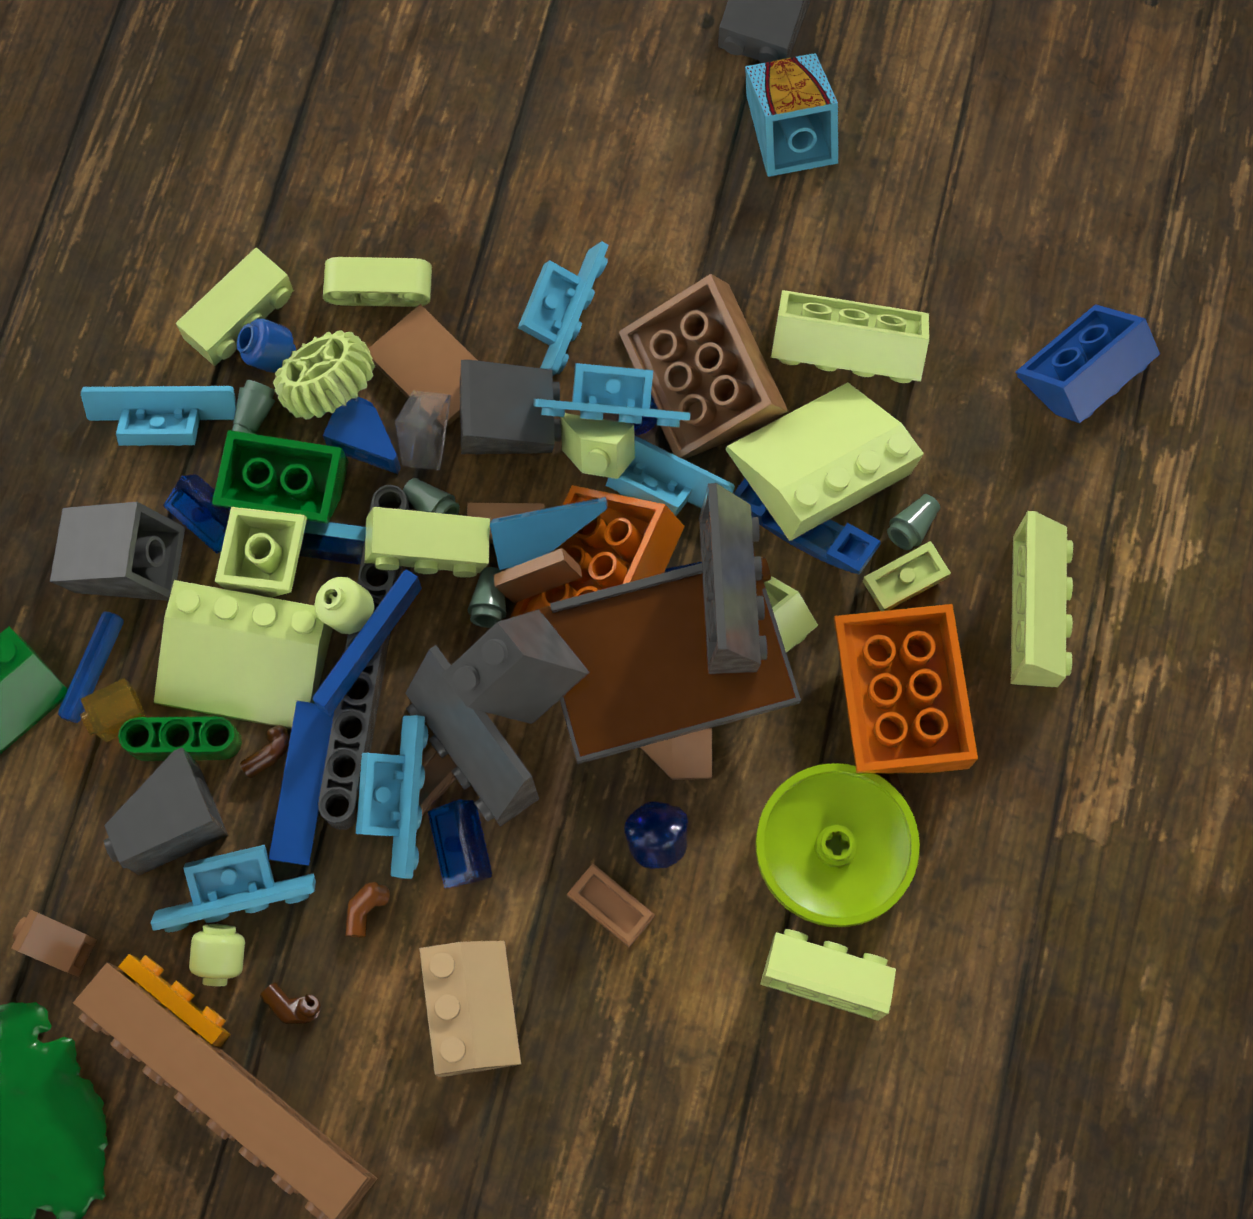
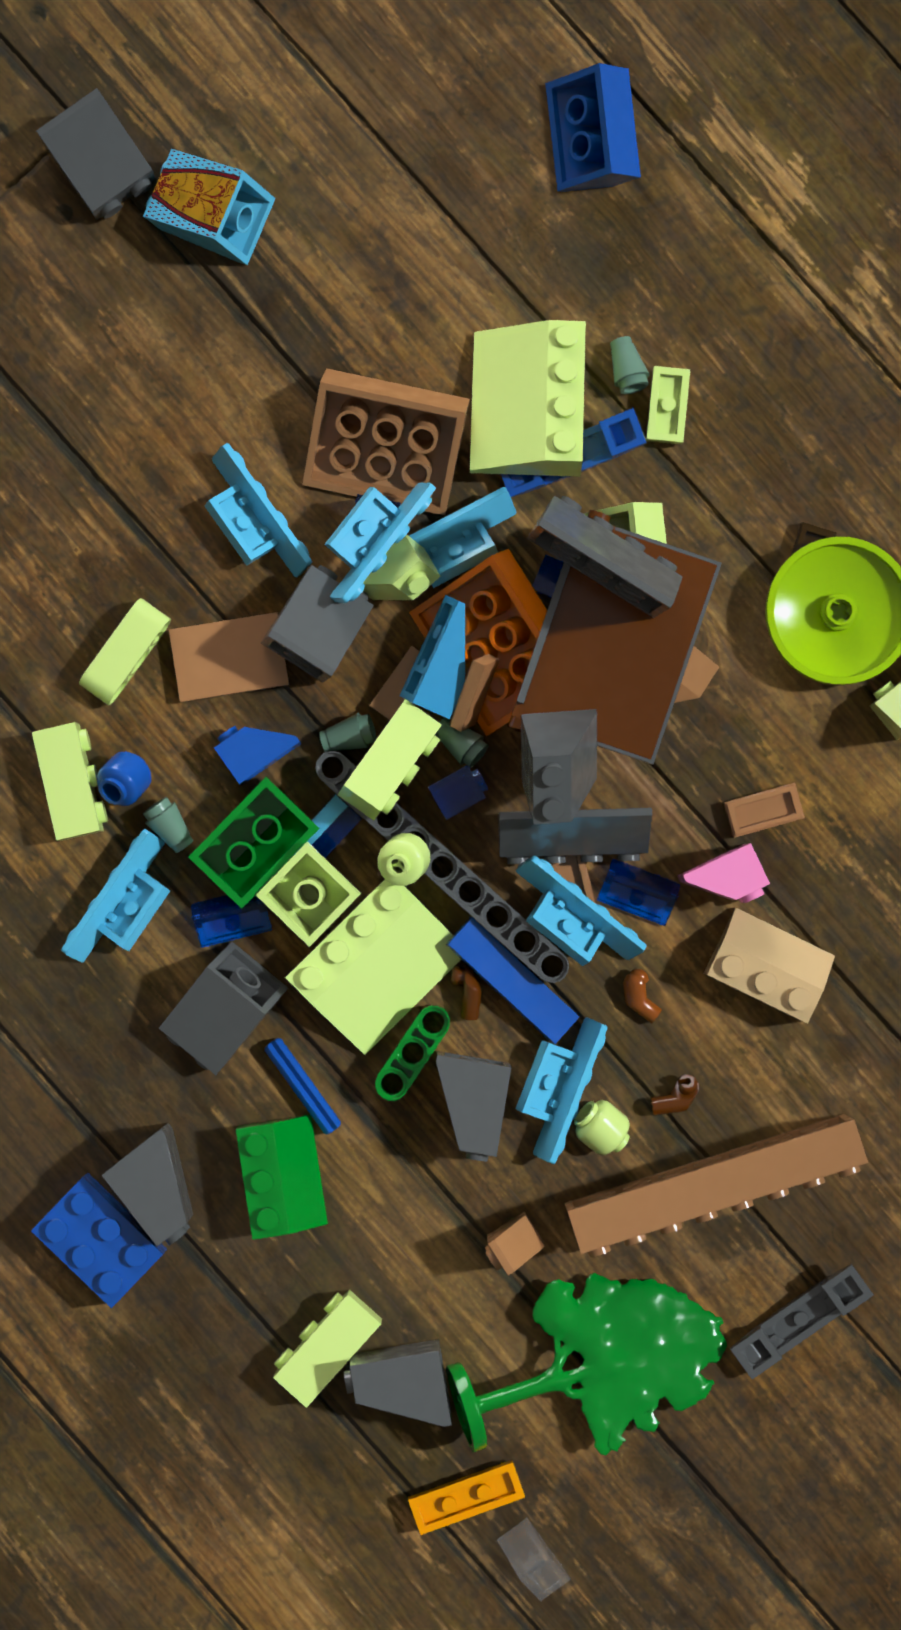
camera: 55 degrees left, 15 degrees up
clear yellow brick [80,678,147,742] -> none
light orange plate [118,954,231,1048] -> none
yellowish green gear [273,330,375,420] -> none
blue tile [313,569,422,716] -> none
clear slope [395,390,451,470] -> none
clear blue hair [624,801,688,869] -> none
yellowish green slope [771,290,929,383] -> none
orange slope [834,604,978,773] -> none
yellowish green slope [1011,511,1073,687] -> none
none -> clear blue brick [428,765,488,821]
none -> bright pink slope [677,843,770,903]

